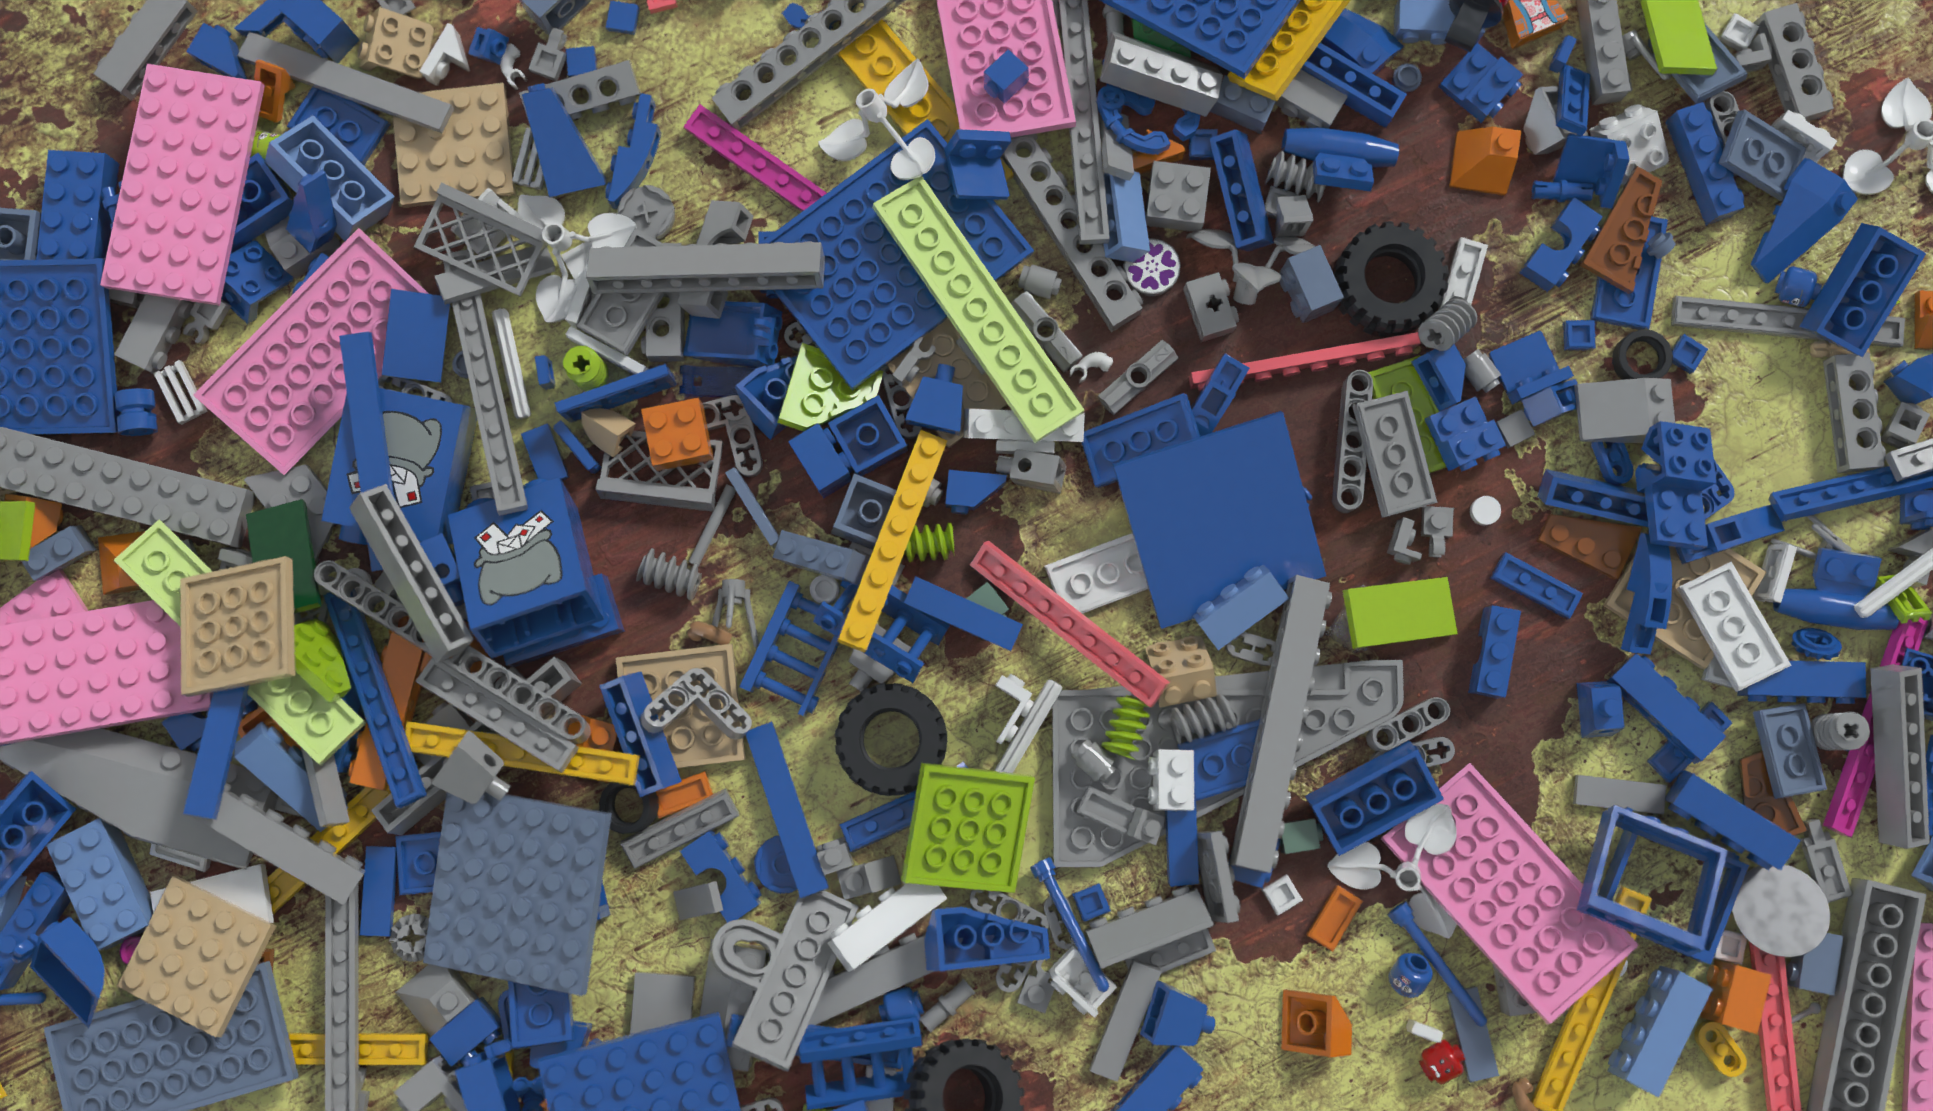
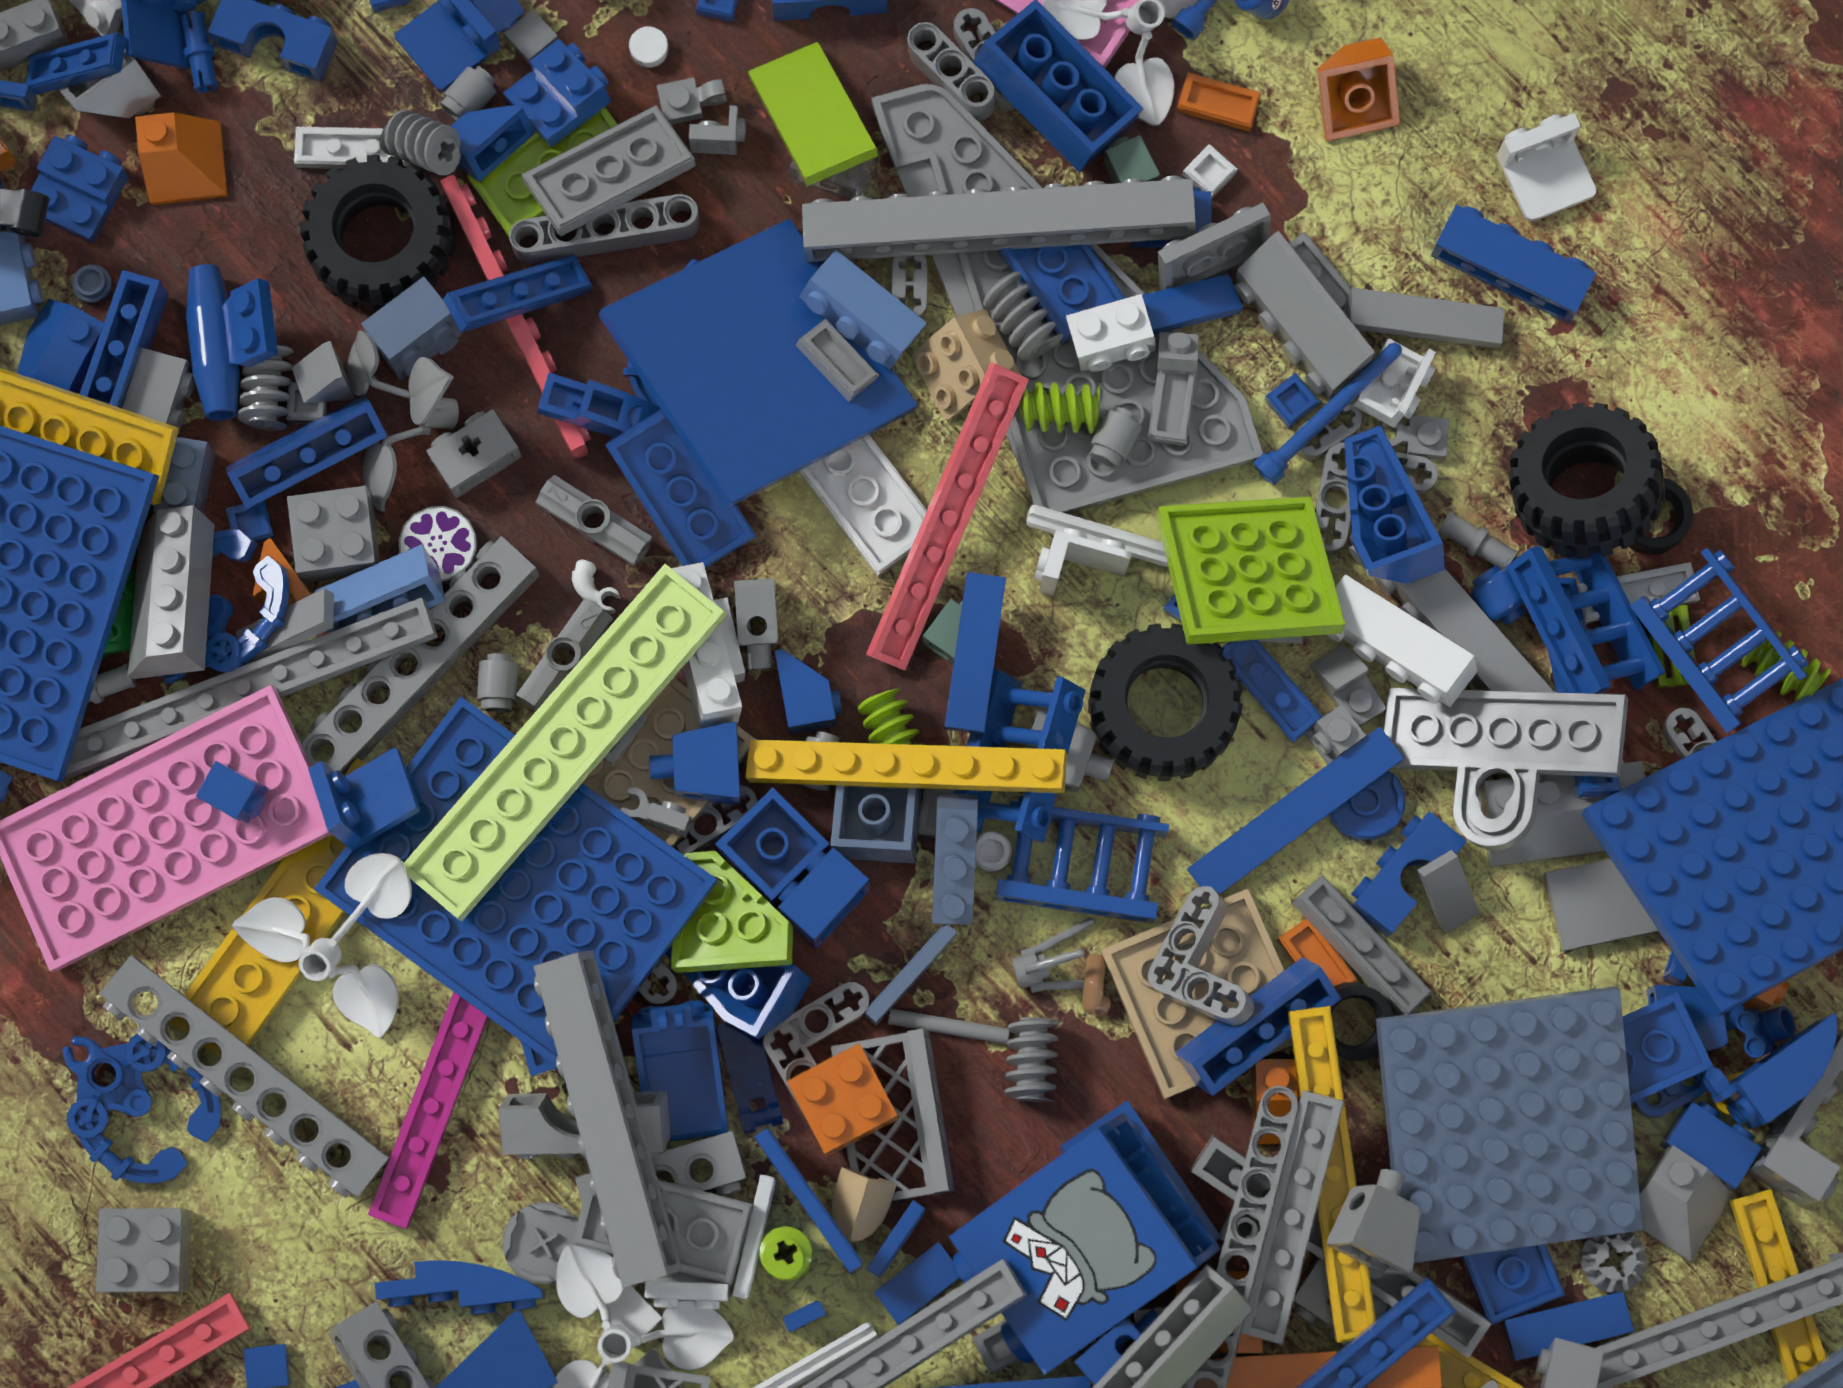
camera: 110 degrees left, 5 degrees down
blue torso [1140,980,1215,1046] -> none
none -> blue tile [443,254,593,333]
none -> light grey tile [796,319,879,402]

